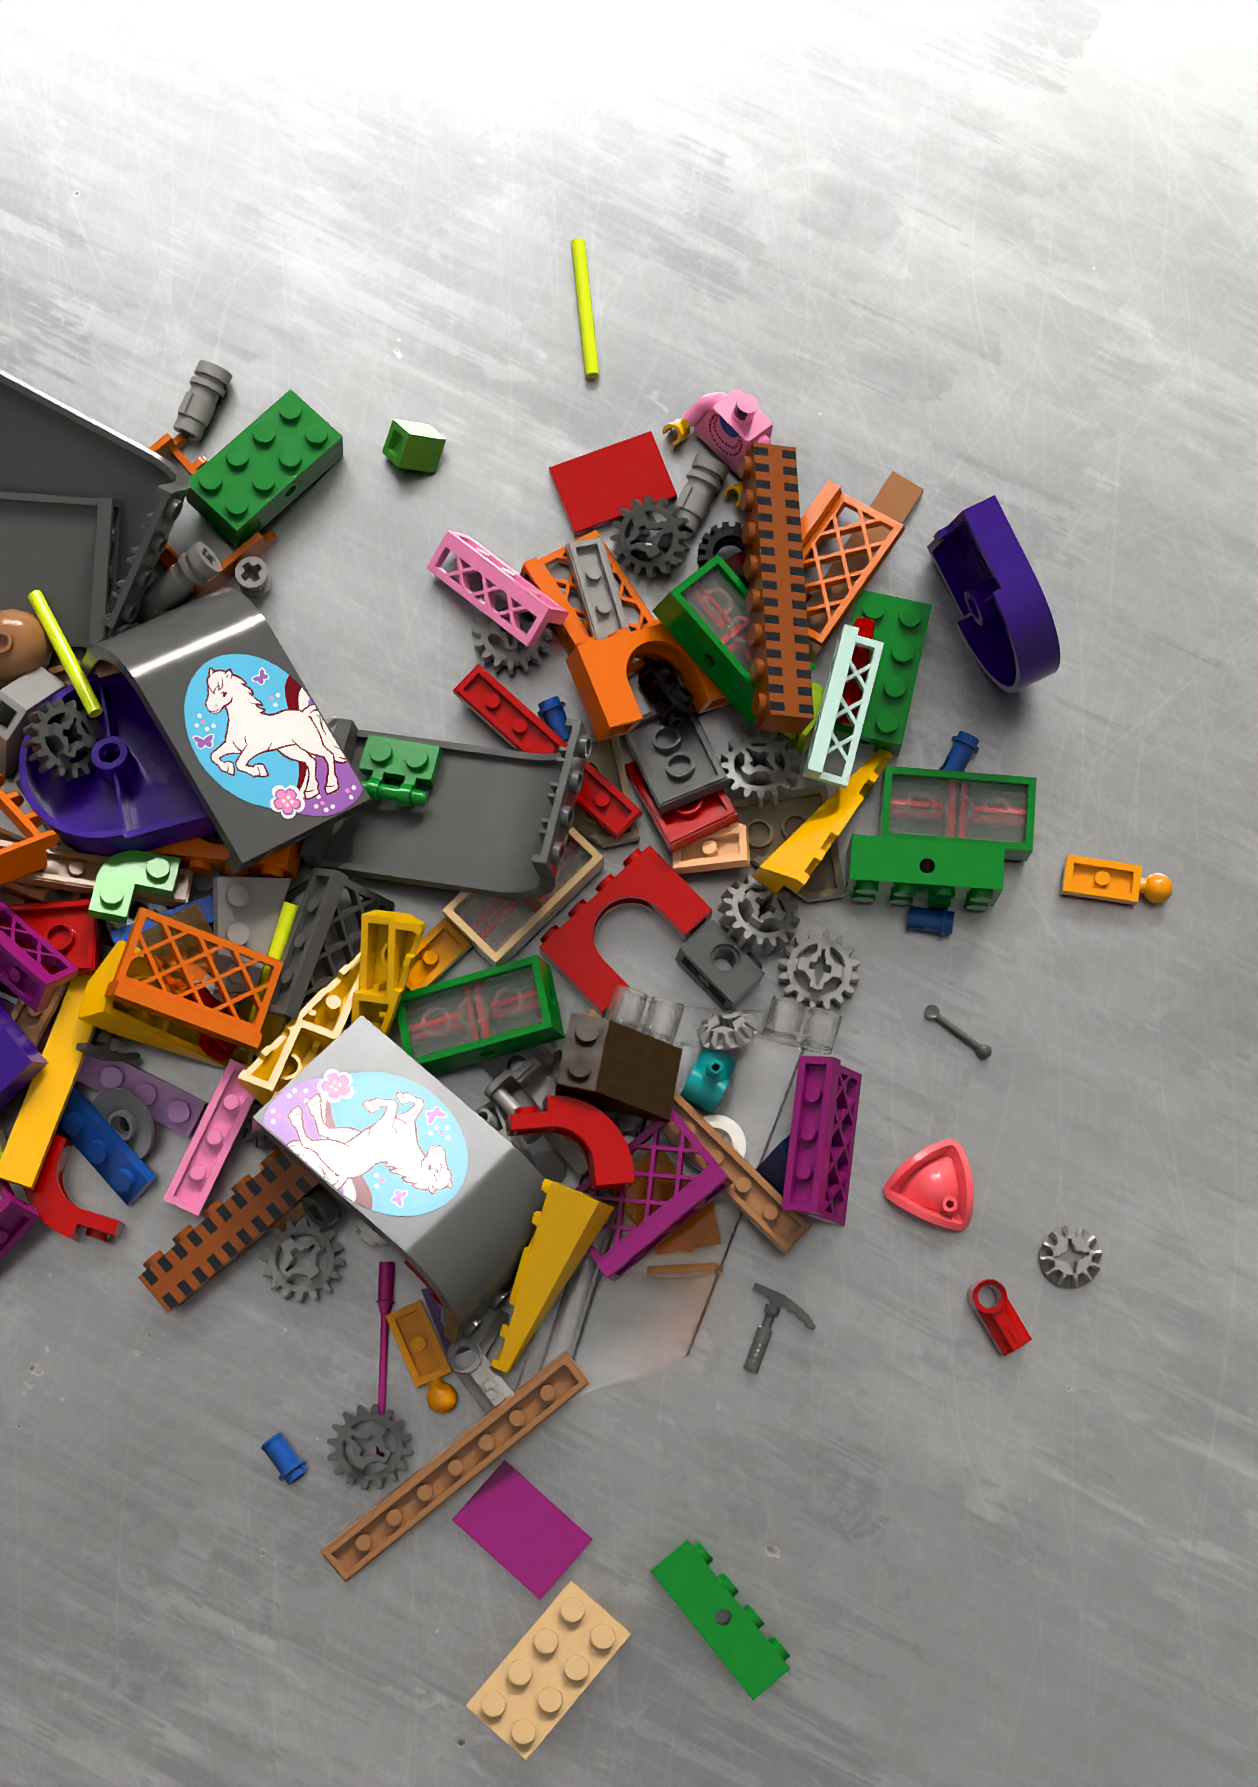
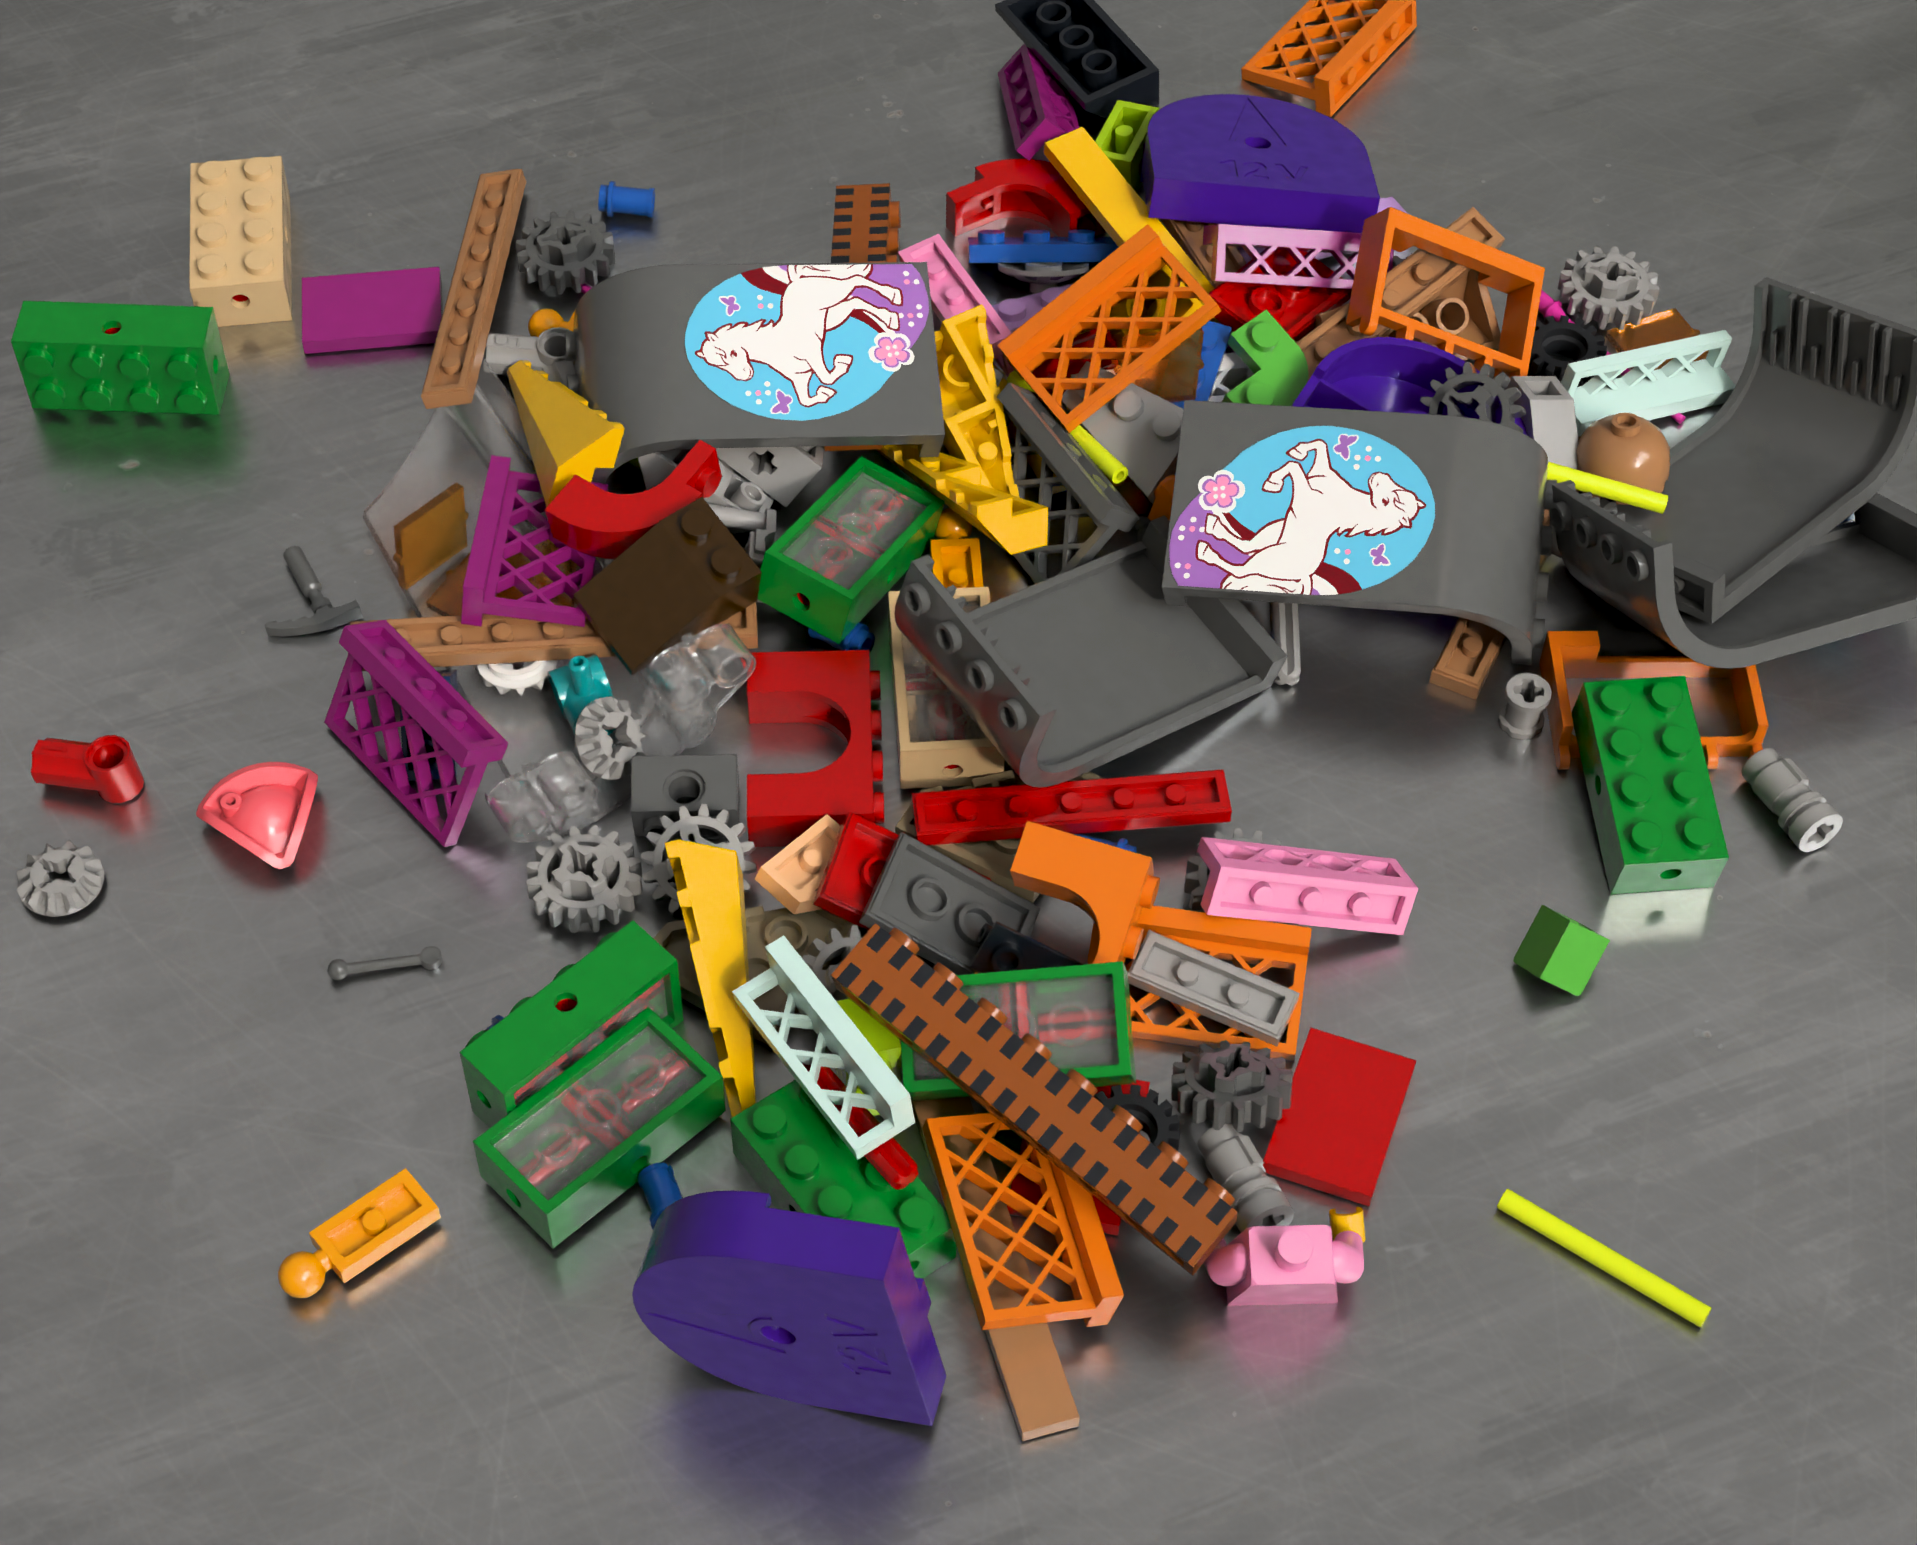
camera: 130 degrees right, 25 degrees down
light grey axle [144,542,222,612] -> none
green plate [359,734,443,807] -> none

